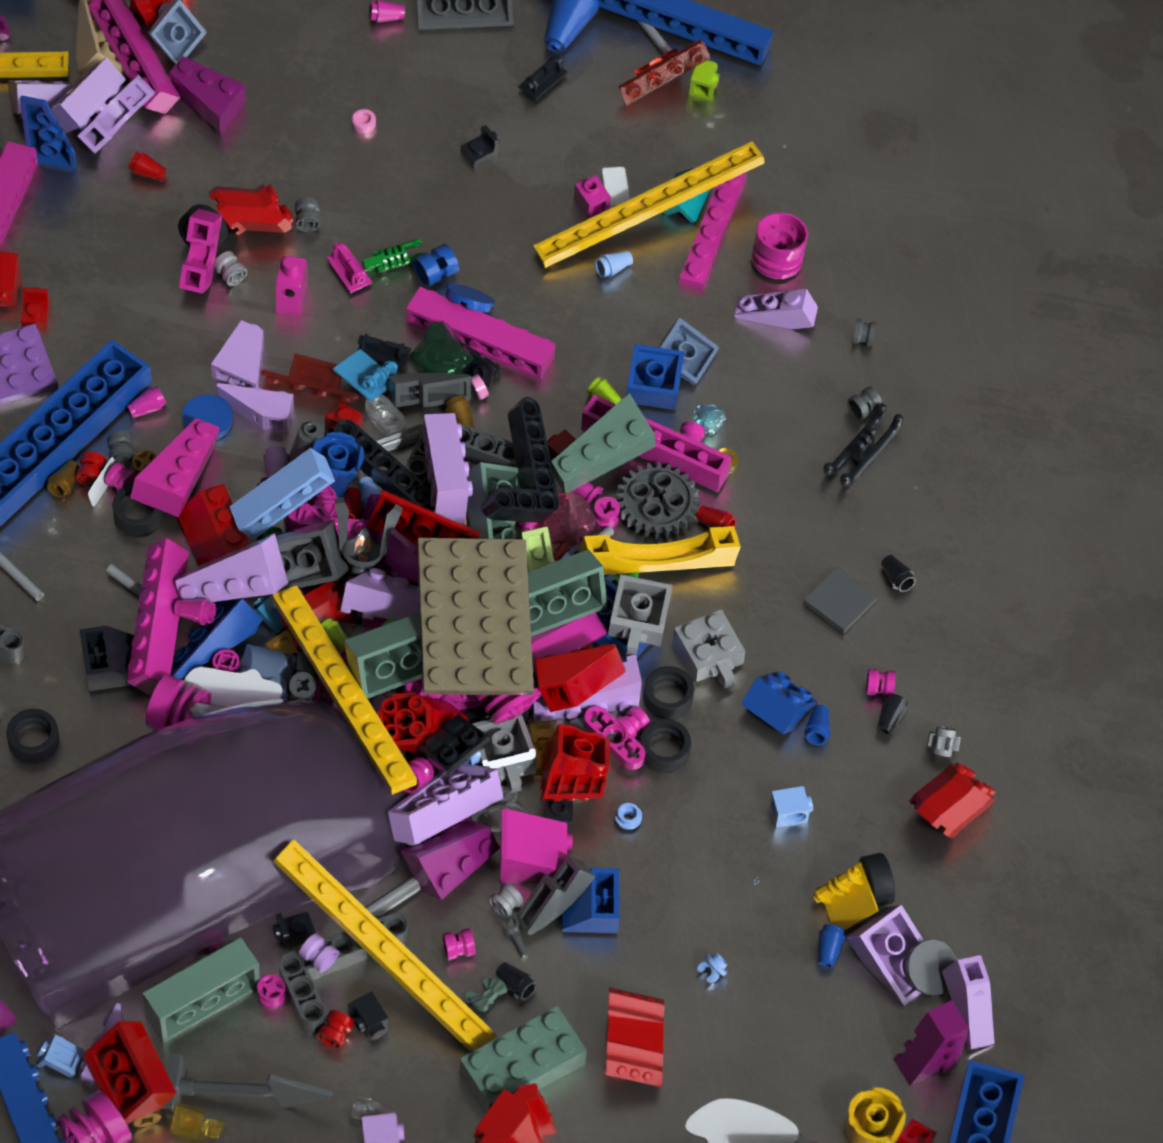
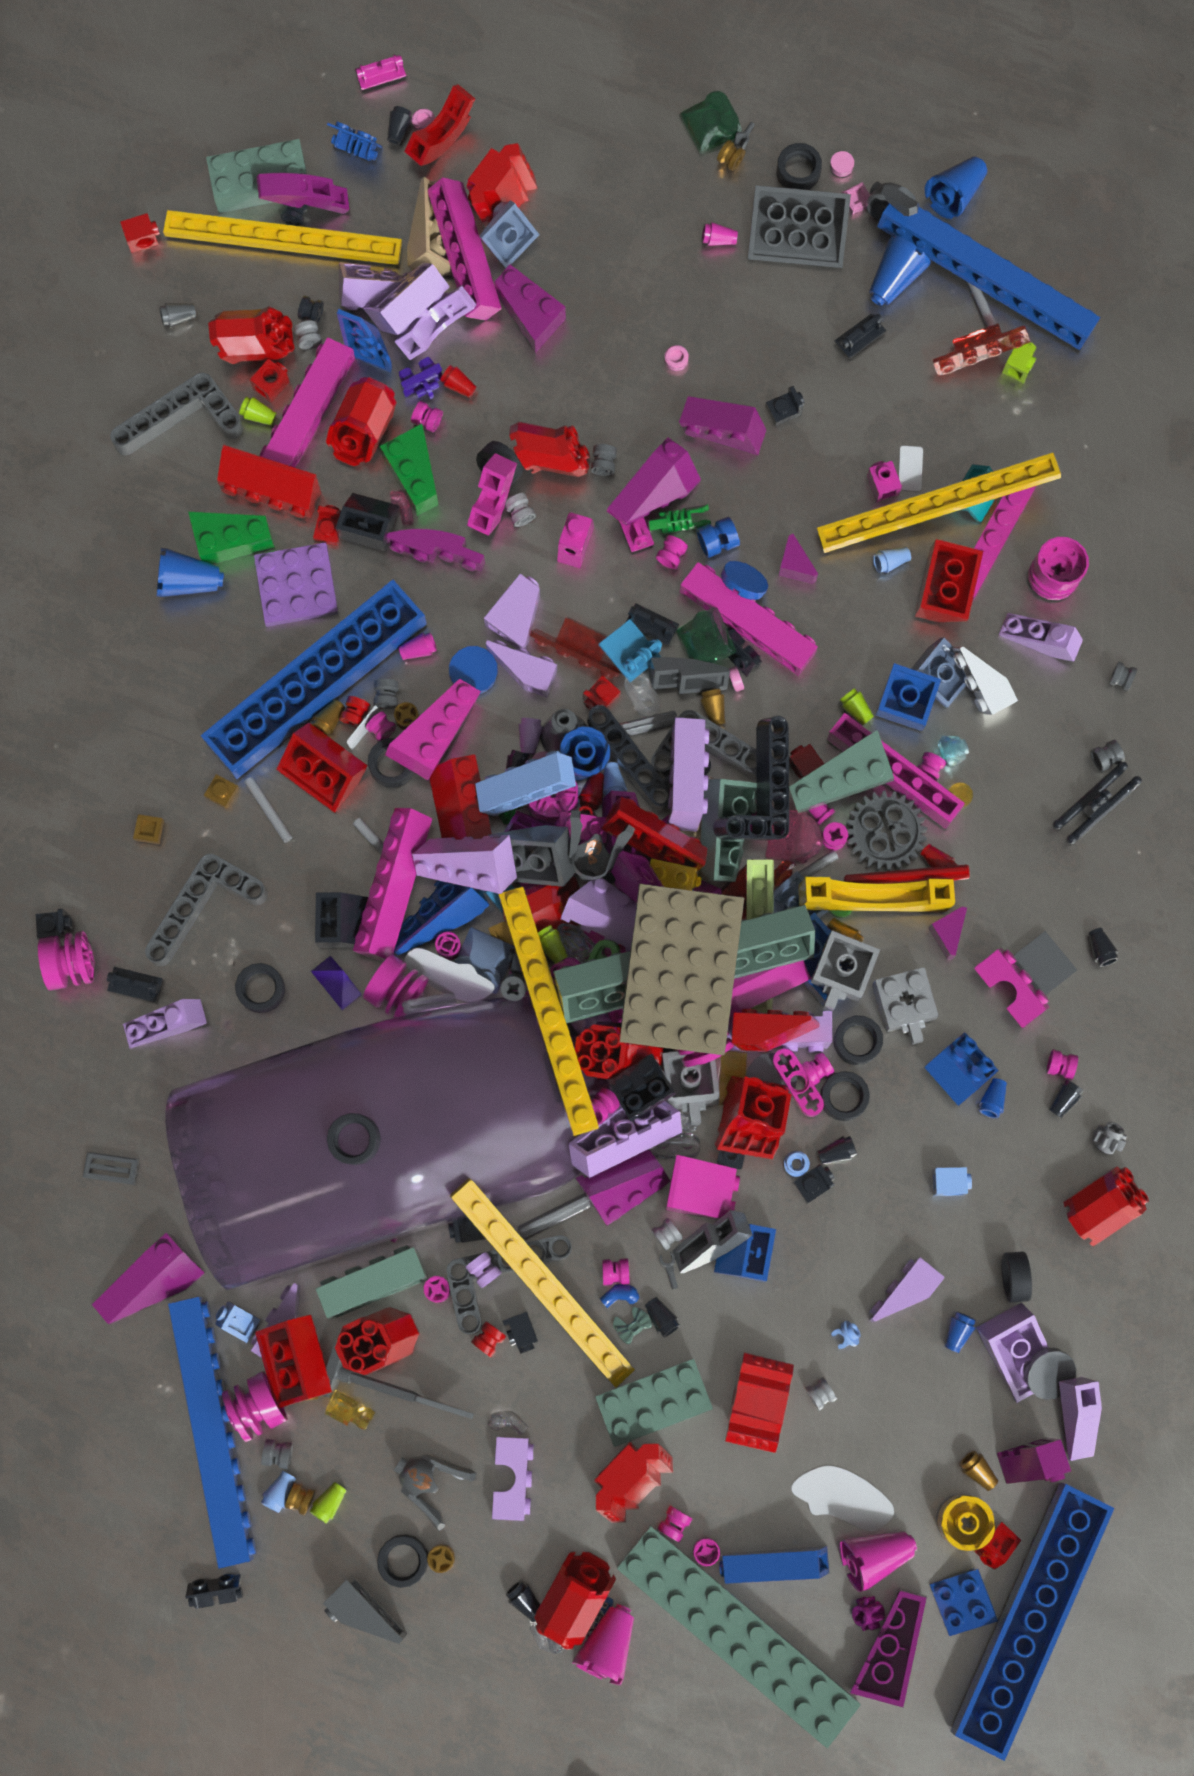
camera: 15 degrees right, 20 degrees up
dark pink cone [174,599,216,625] -> none
yellow hinge [813,862,879,932] -> none
none -> red slope [276,723,368,813]
none -> dark purple slope [311,955,362,1010]
none -> red brick [326,377,397,466]
none -> black tyre [327,1113,381,1165]
none -> red brick [335,1307,420,1375]
none -> black slope [336,493,399,551]
none -> green wedge [380,424,439,516]
none -> magenta slope [386,529,485,572]
none -> clear pink arm [390,489,414,525]
none -> dark purple hips [398,357,442,400]
none -> dark pink wheel [411,401,443,433]
none -> blue arm [599,1284,639,1308]
none -> magenta wedge [606,437,701,525]
none -> dark pink wheel [656,535,688,569]
none -> magenta wedge [679,396,766,455]
none -> magenta slope [779,533,818,584]
none -> black bracket [793,1164,835,1204]
none -> light grey wheel [805,1377,837,1411]
none -> black cone [818,1136,858,1165]
none -> red axle [844,864,970,884]
none -> lavender slope [869,1257,945,1322]
none -> red slope [915,539,984,622]
none -> magenta slope [928,906,967,960]
none -> white slope [952,647,1018,715]
none -> pearl gold cone [960,1451,999,1491]
none -> dark pink arch [974,947,1050,1028]

